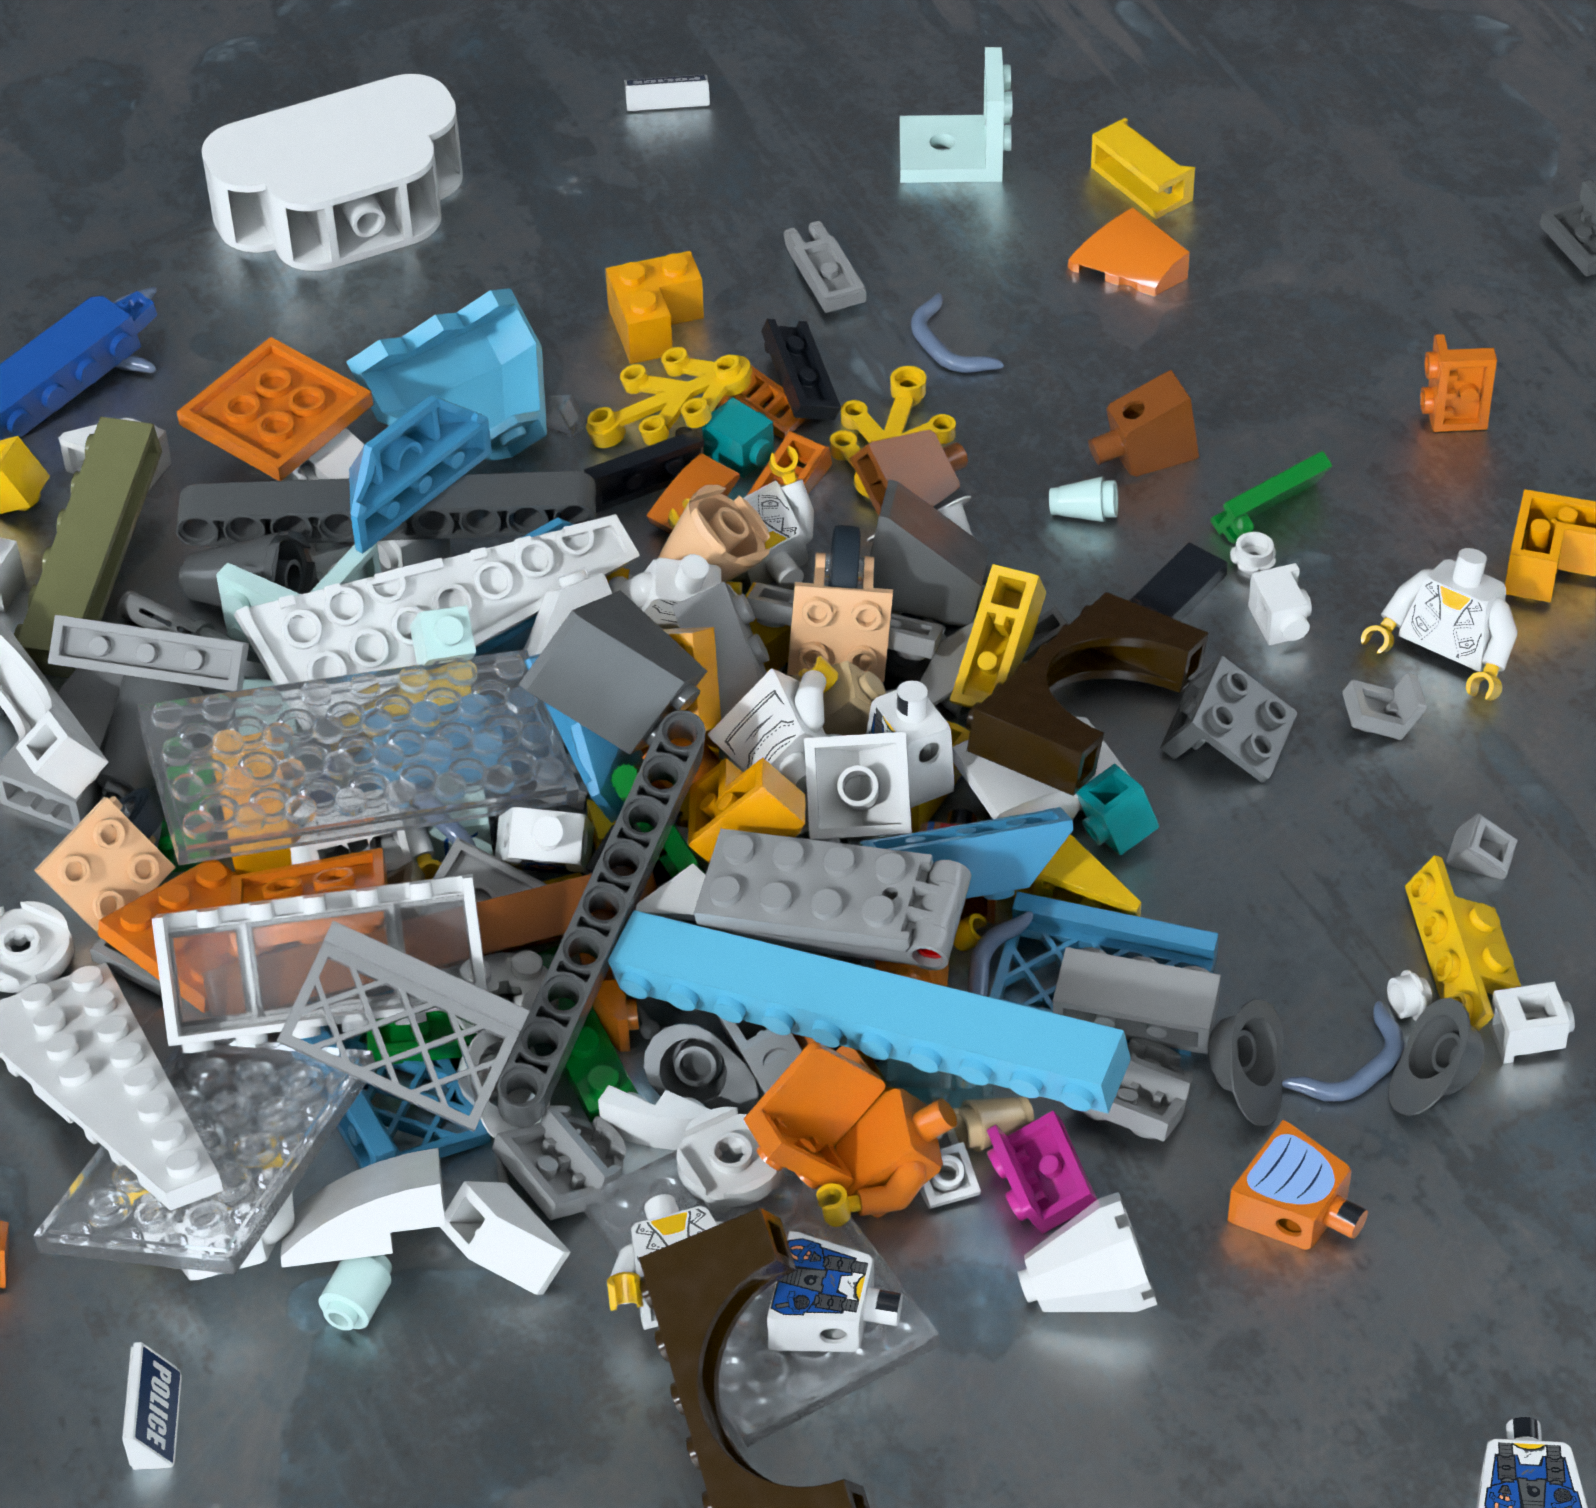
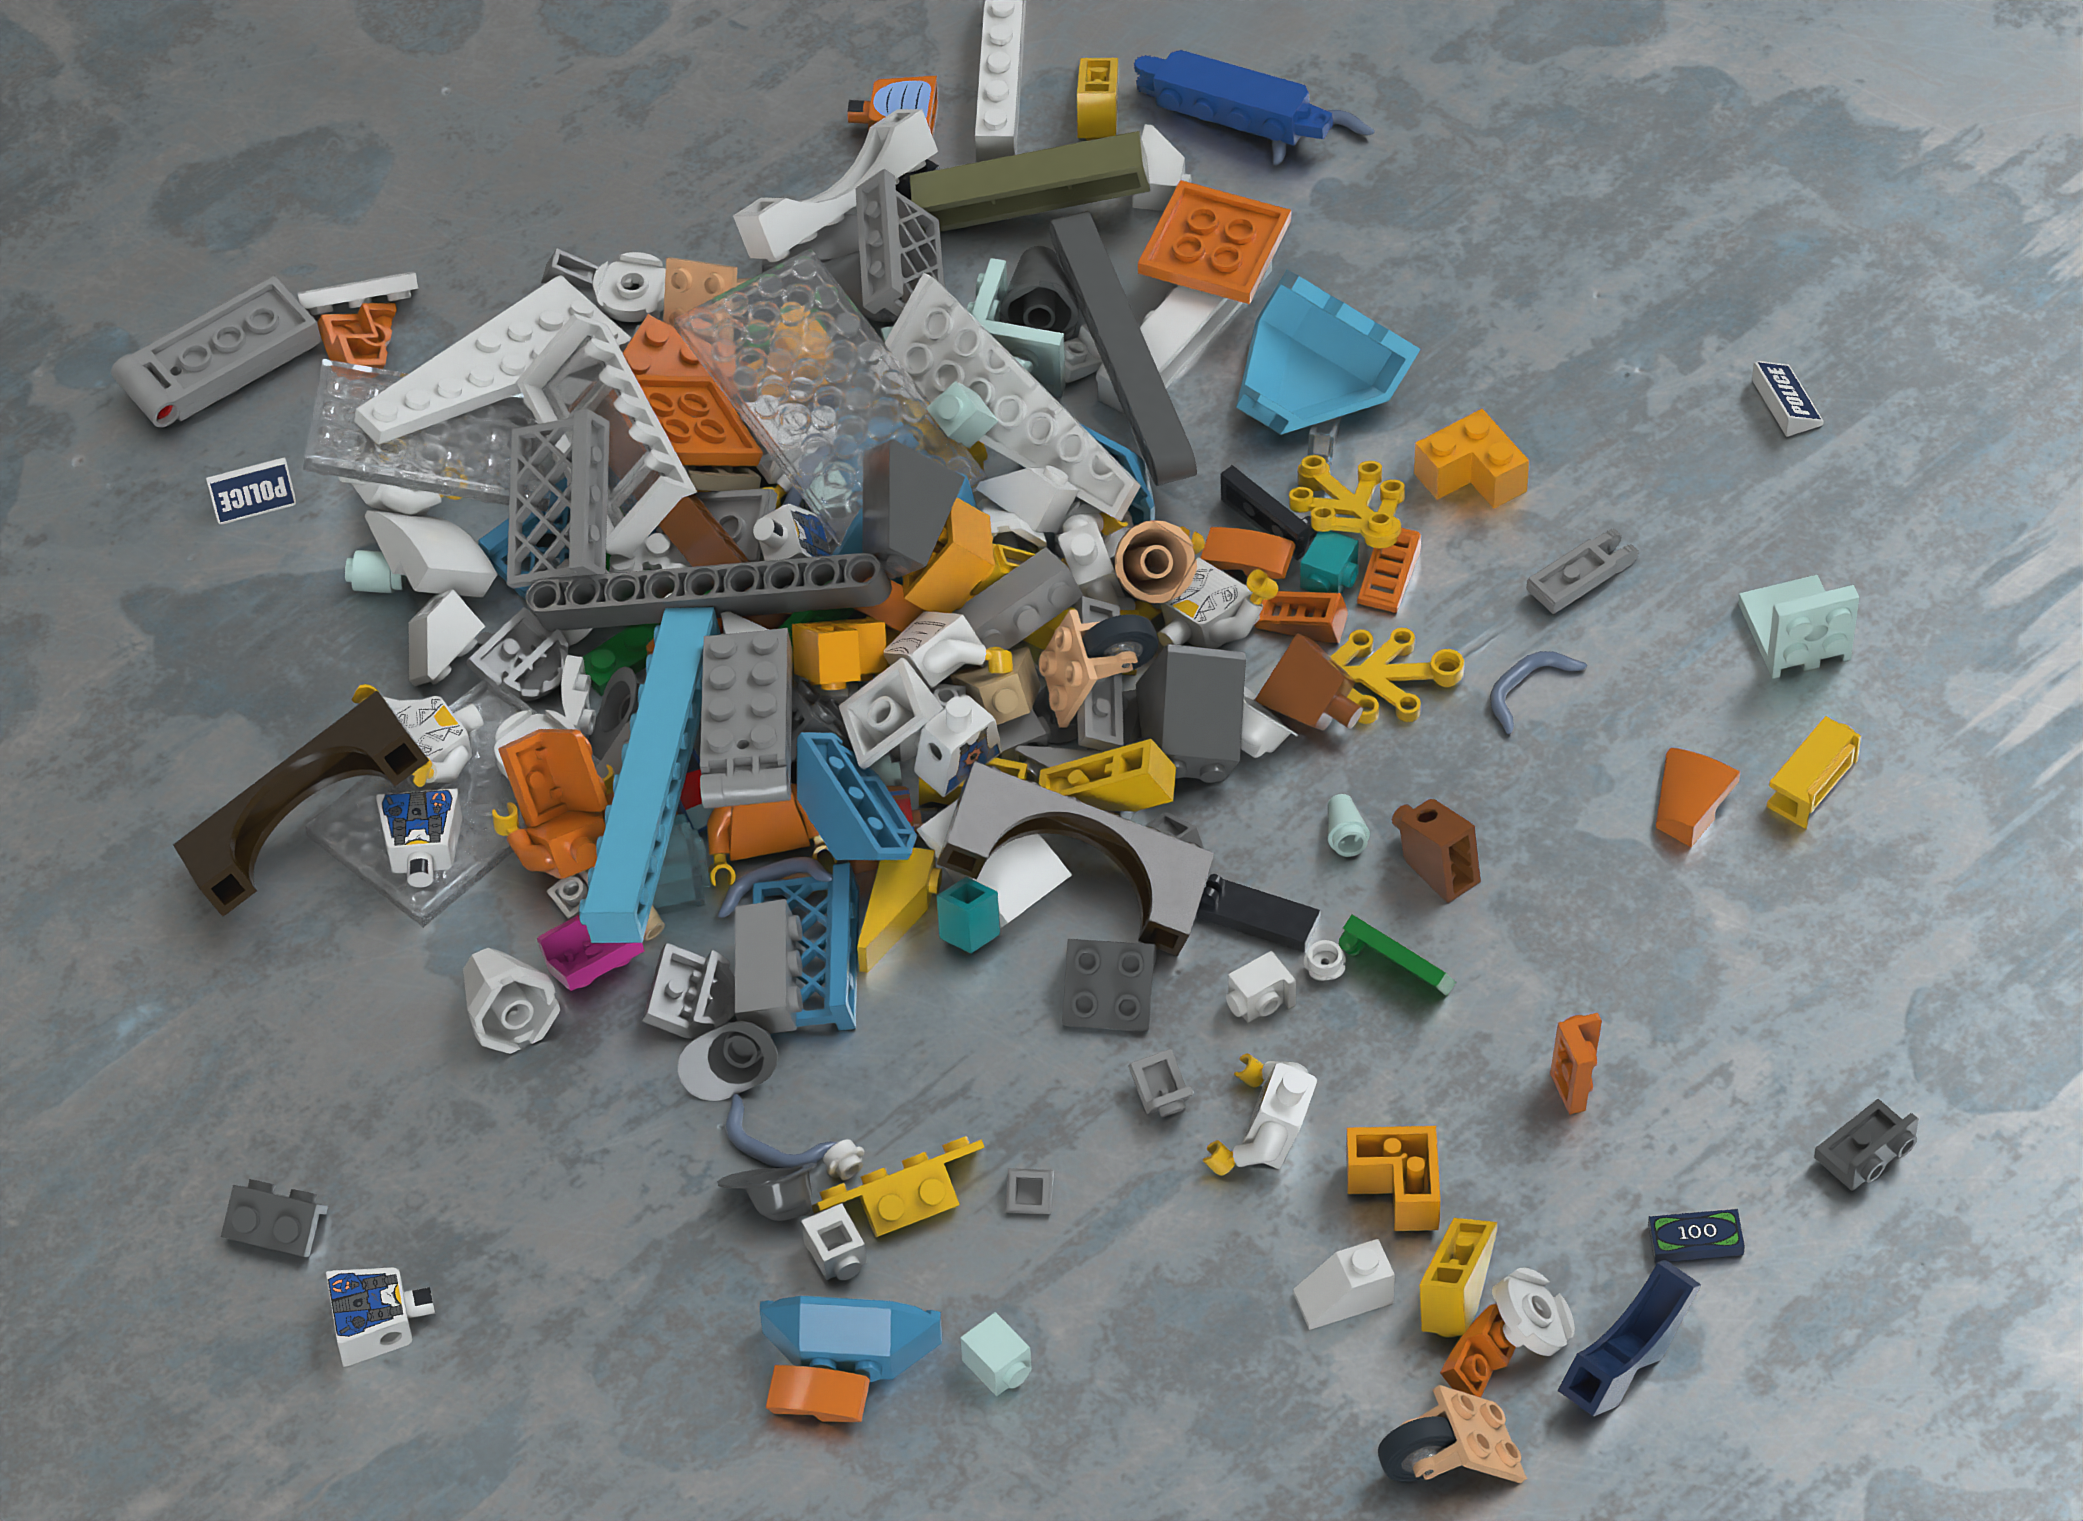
camera: 75 degrees right, 5 degrees up
light grey pin [117,590,241,642] -> none
white brick [202,74,463,271] -> none
dark azure wedge [349,395,492,554] -> none
black hinge [761,319,841,420] -> none
torso [1228,1120,1368,1250] -> none

